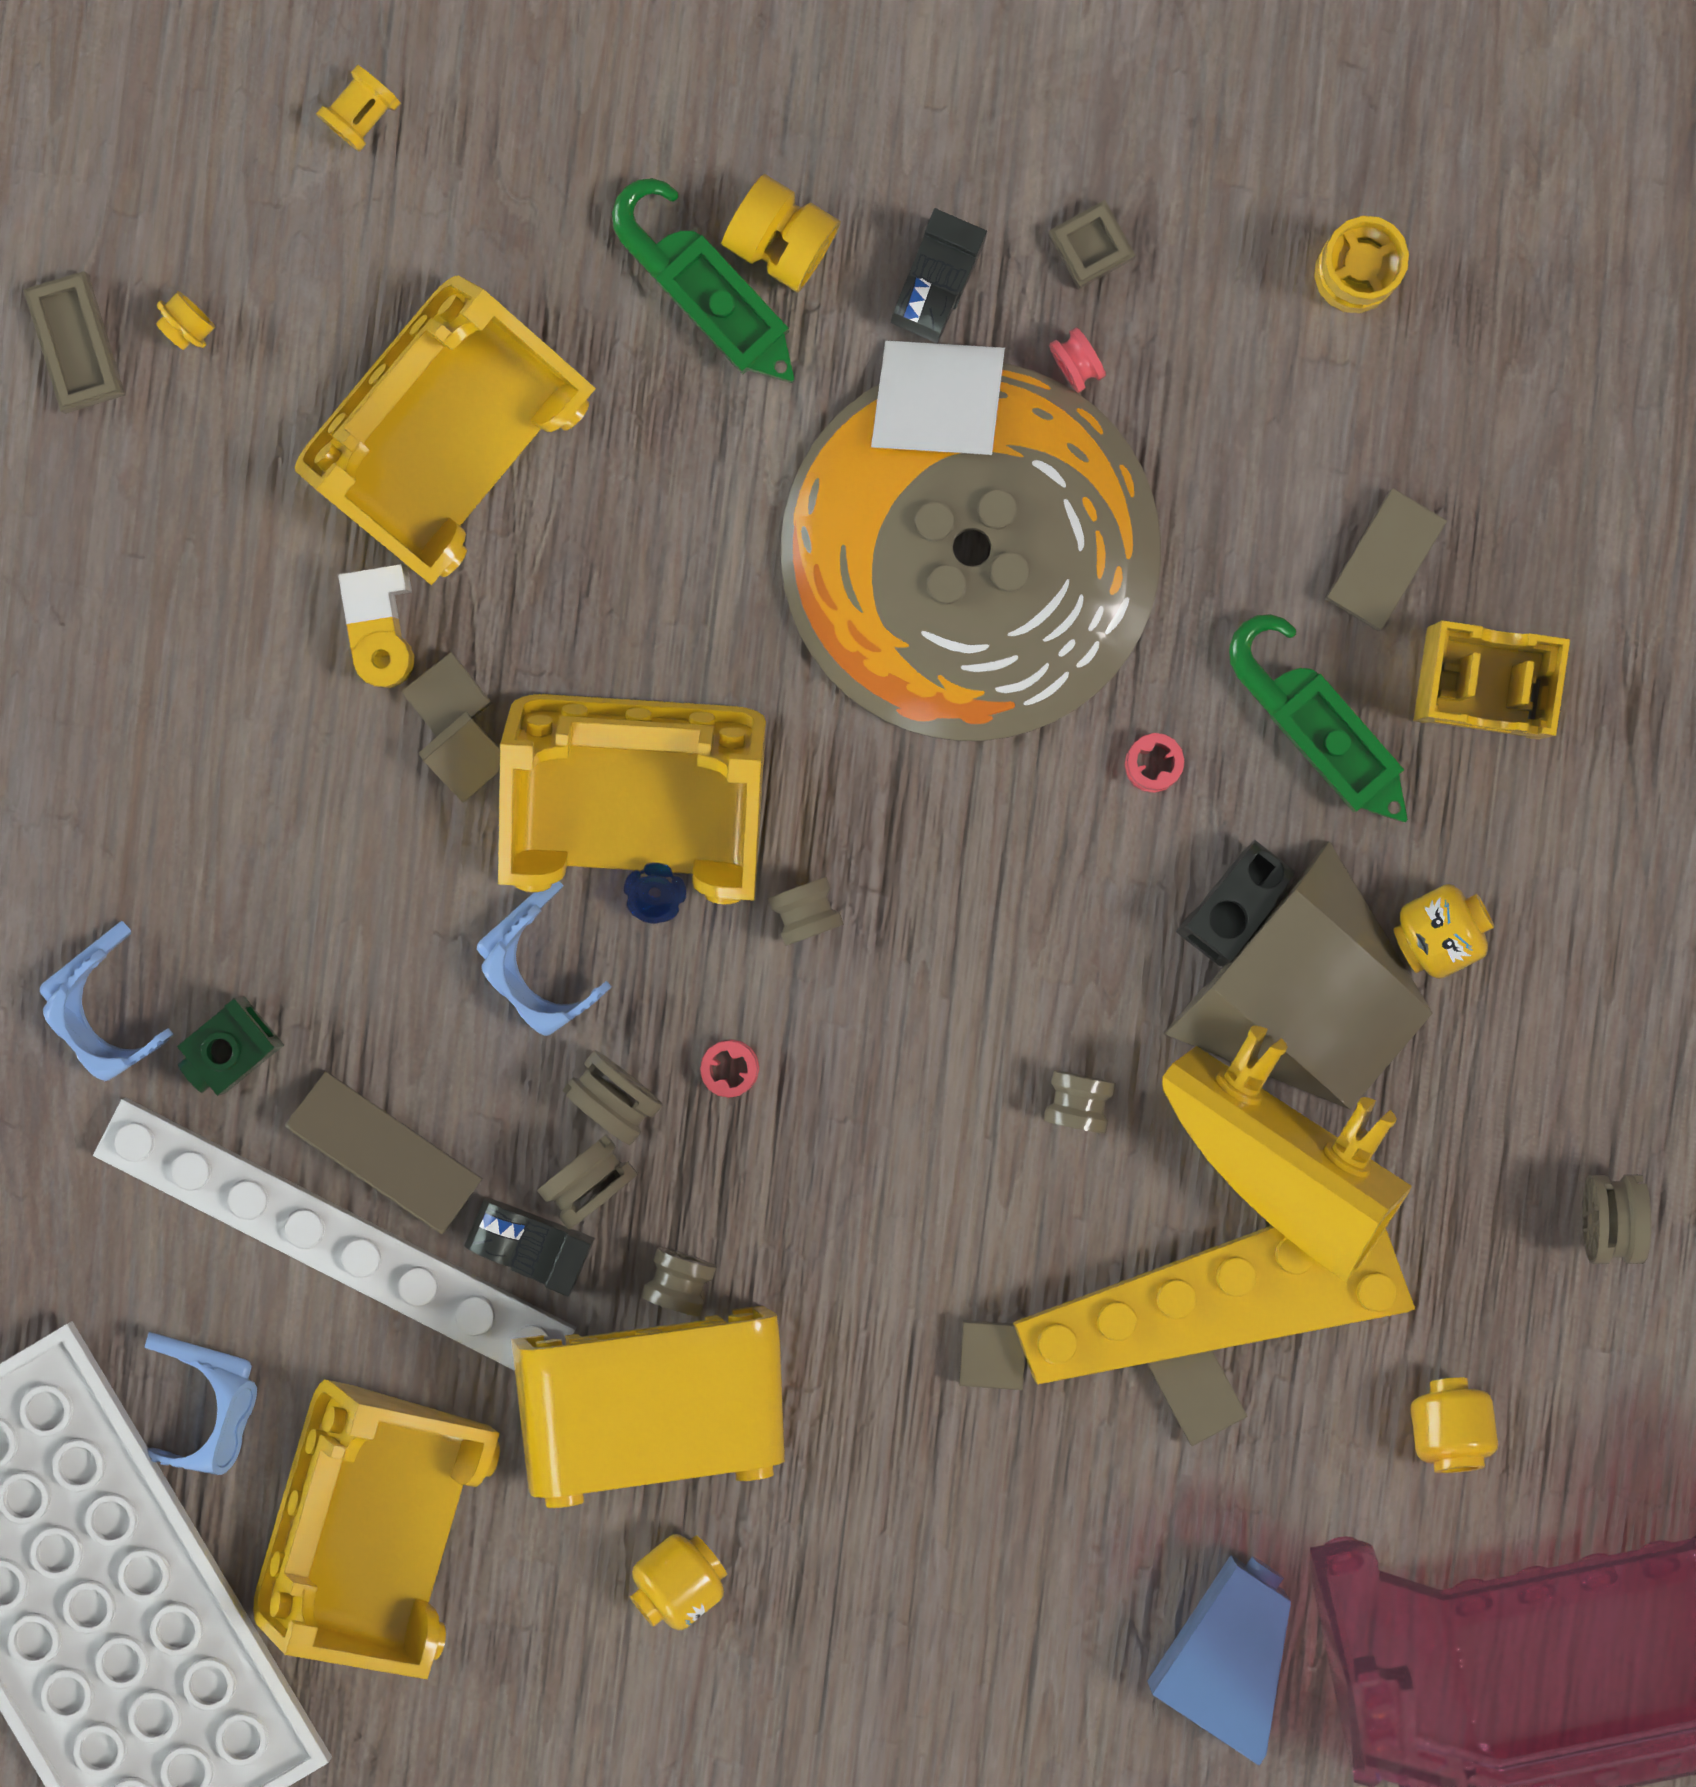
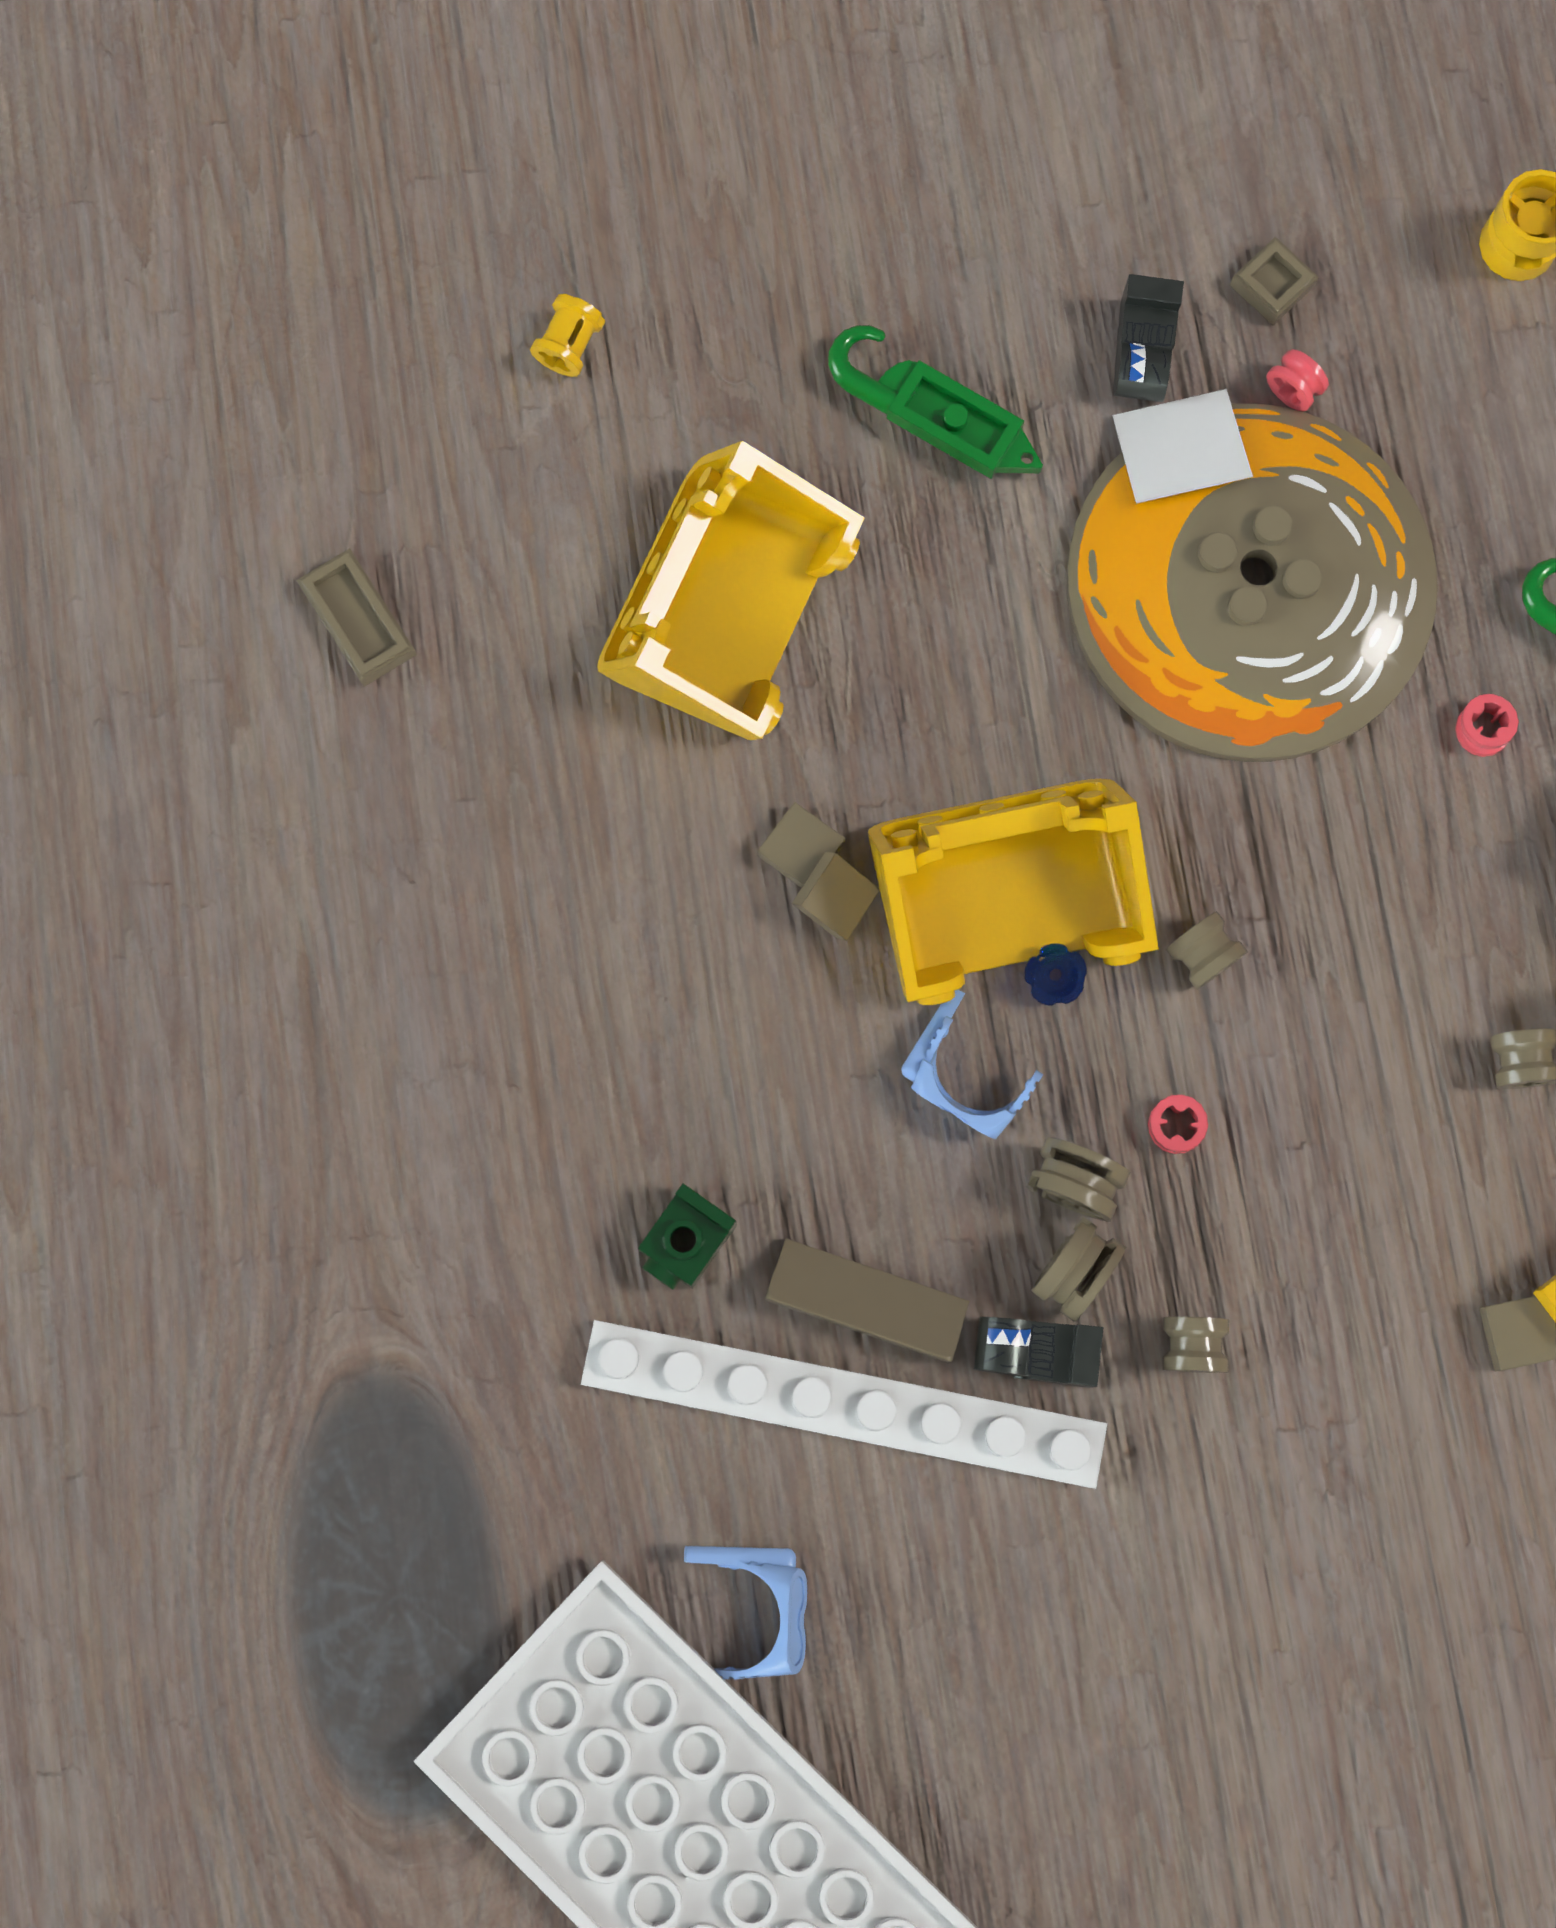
camera: 15 degrees left, 10 degrees down
light blue helmet [40,921,174,1081] -> none
yellow plate [156,291,215,350] -> none
yellow windscreen [253,1379,500,1680] -> none
leg [338,564,414,688] -> none
yellow windscreen [511,1305,785,1508] -> none
yellow head [630,1534,727,1630] -> none
yellow wheel [721,174,841,293] -> none

